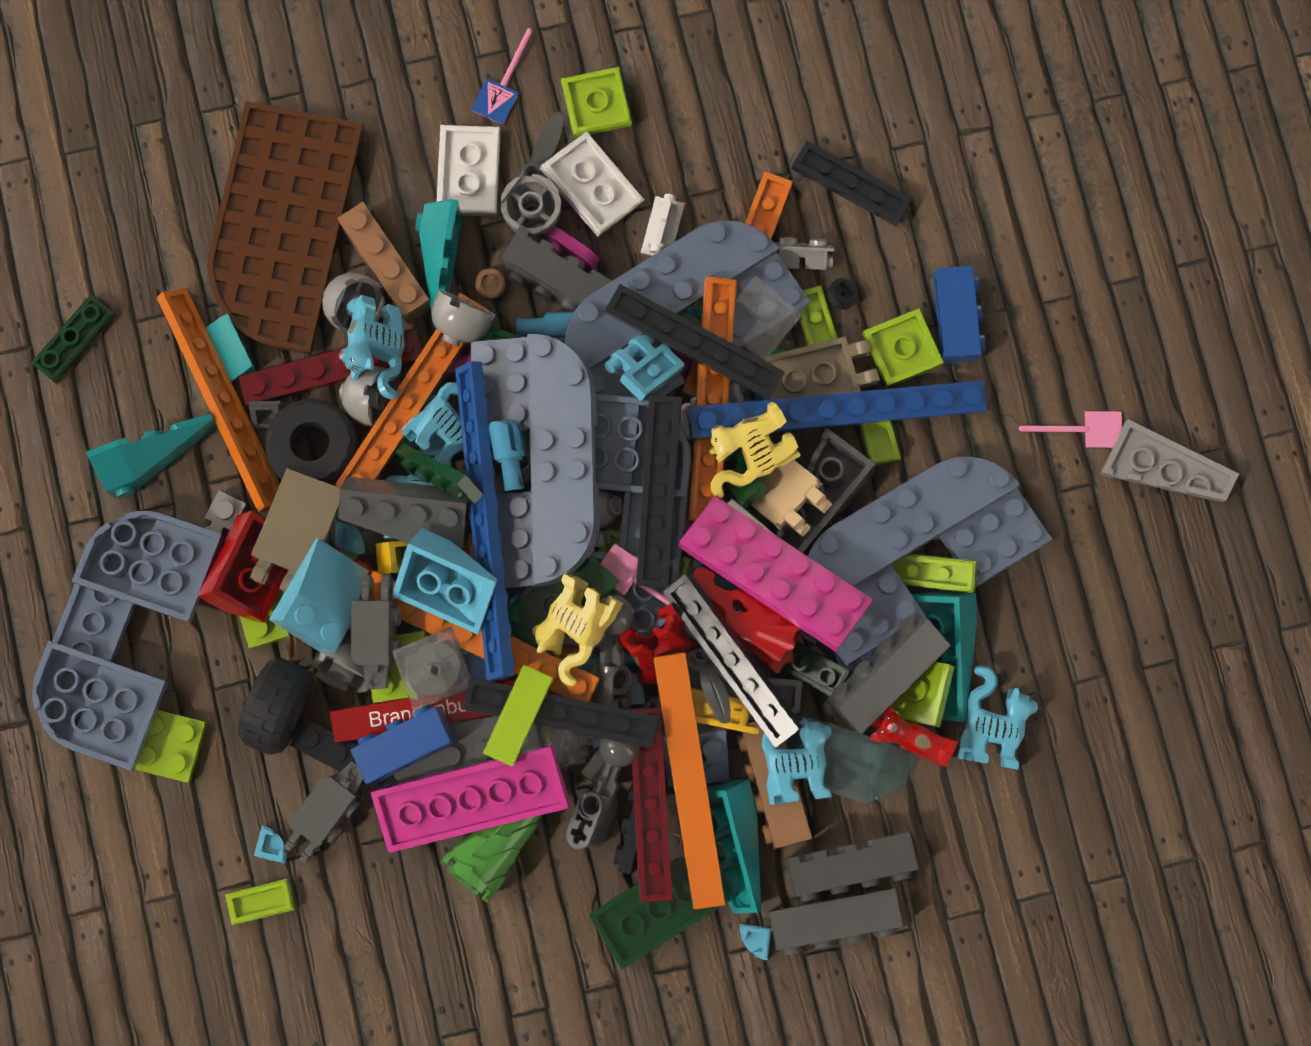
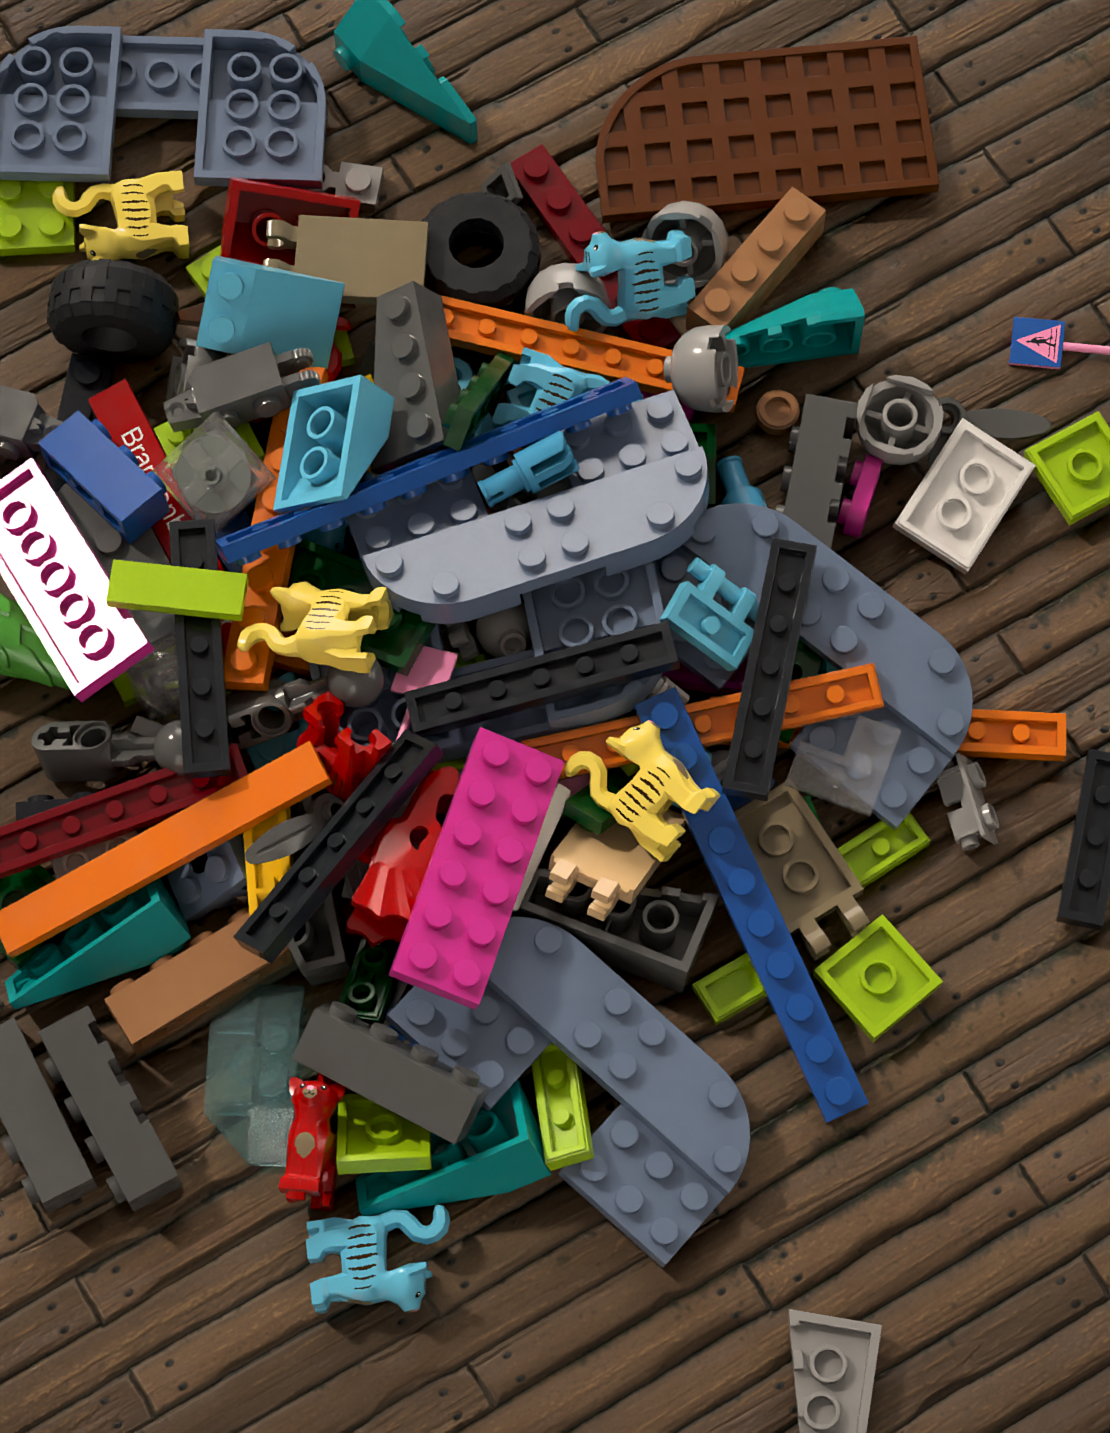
camera: 75 degrees right, 10 degrees down
orange plate [157,288,280,513] -> none
teal slope [206,313,256,383] -> none
medium azure tile [335,519,365,555] -> none
white tile [437,125,501,216] -> none
white hinge [641,194,685,256] -> none
medium azure animal [762,718,832,805] -> none
black tile [827,278,859,310] -> none
blue brick [933,266,985,364] -> none
bright pink piece [1019,411,1122,448] -> none
none -> light yellow animal [52,171,189,261]

